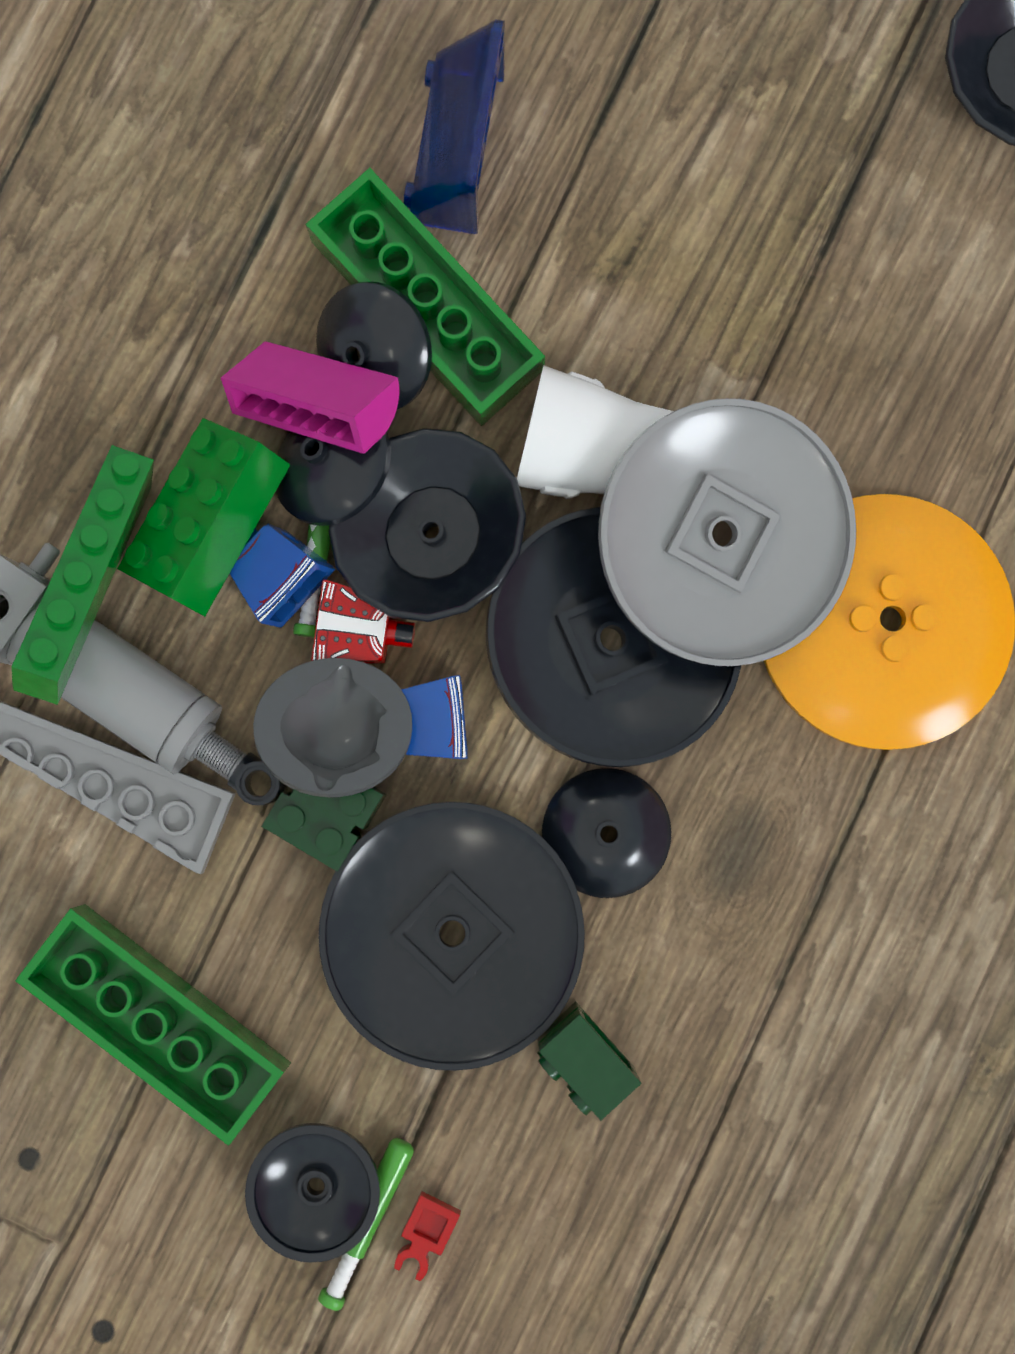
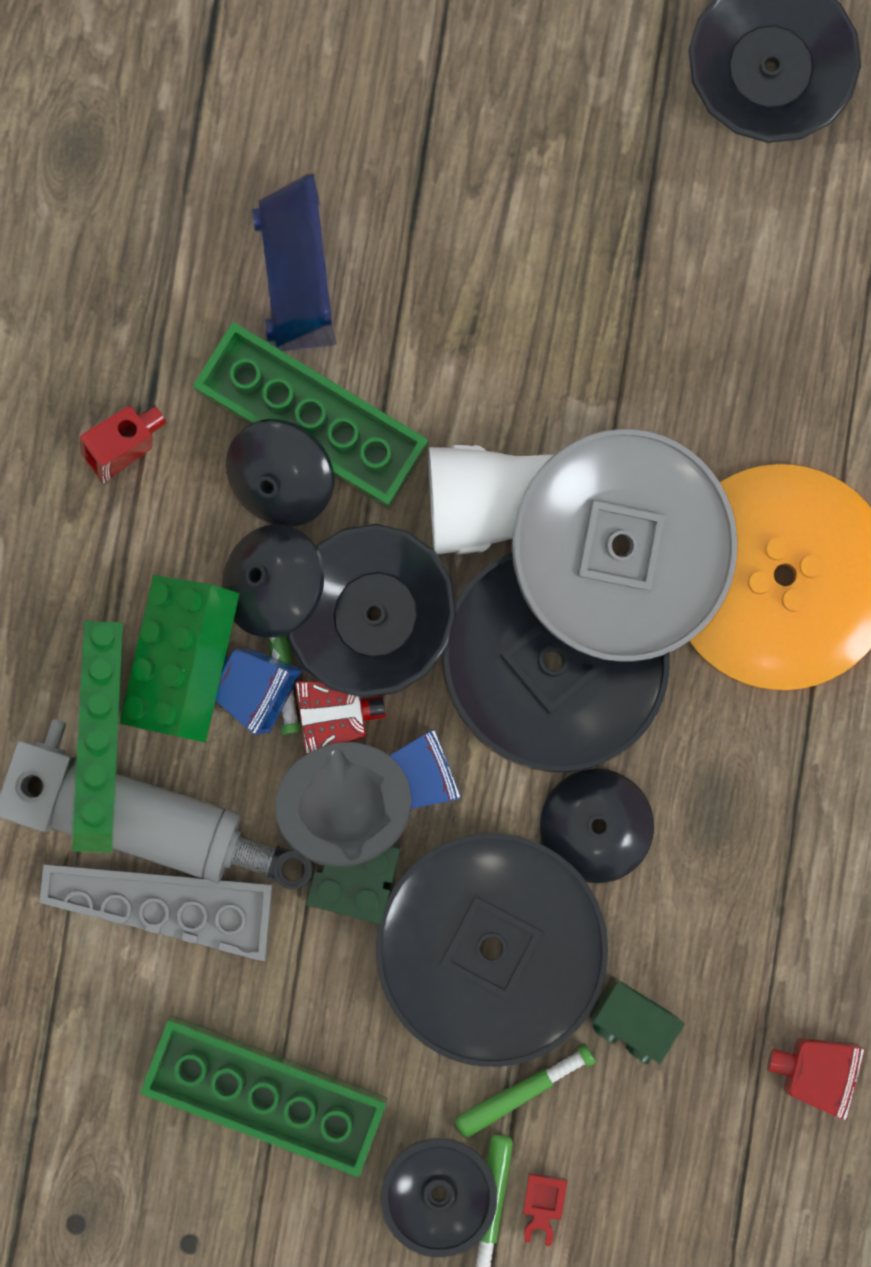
camera: 10 degrees left, 0 degrees up
dark pink brick [221,341,399,454] -> none
none -> red torso [79,405,167,484]
none -> bright green piece [455,1043,596,1137]
none -> red torso [767,1038,865,1121]

